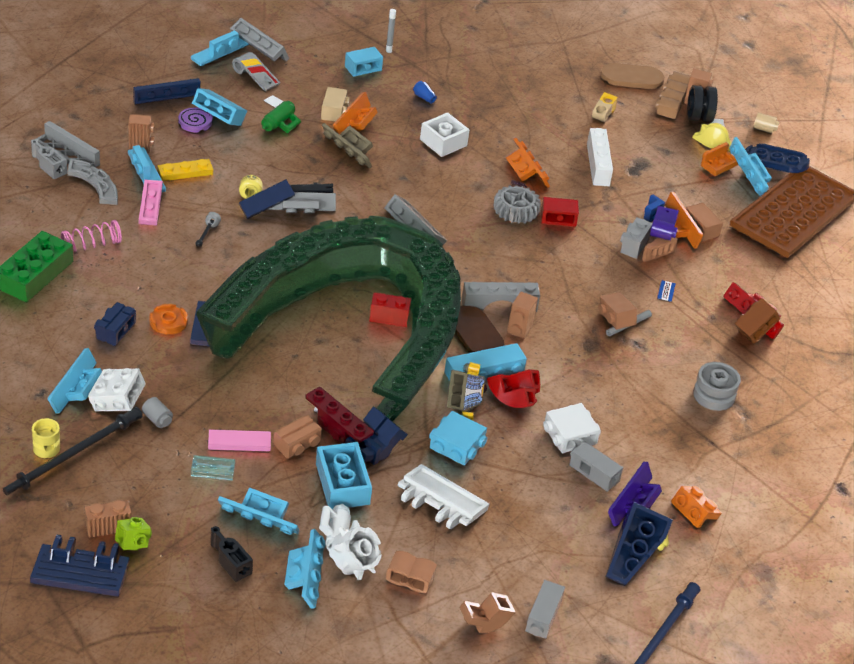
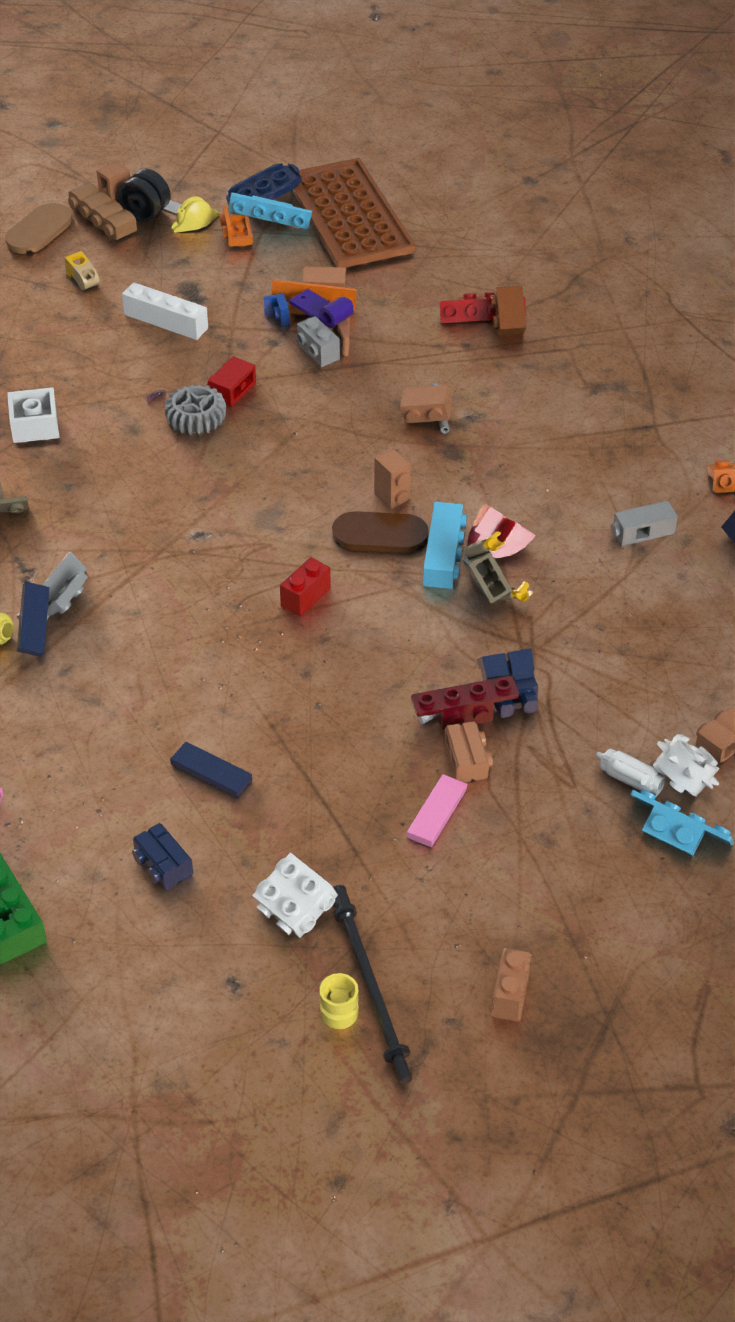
camera: 55 degrees left, 5 degrees up
dark blue hinge [30,534,130,597] -> none
medium azure bracket [48,348,102,414] -> none
lime brick [115,517,152,550] -> none
light grey brick [142,397,173,428] -> none
orange tile [149,304,188,335] -> none
clear light blue tile [191,455,235,480] -> none
hinge [195,212,221,247] -> none
clear green windscreen [196,216,461,421] -> none
black piece [210,526,253,582] -> none
medium azure bracket [218,488,300,535] -> none
black pin [290,182,333,193] -> none
medium azure brick [316,442,372,509] -> none
light grey fence [384,194,447,250] -> none
white hinge [397,464,489,529] -> none
medium azure brick [429,411,488,466] -> none
light grey arch [462,282,540,312] -> none
orange bracket [506,138,550,188] -> none
white brick [543,403,601,453] -> none
dark purple bracket [608,461,662,526] -> none
sticker [657,280,676,302] -> none
light grey wheel [693,362,741,411] -> none
tan brick [753,112,779,133] -> none

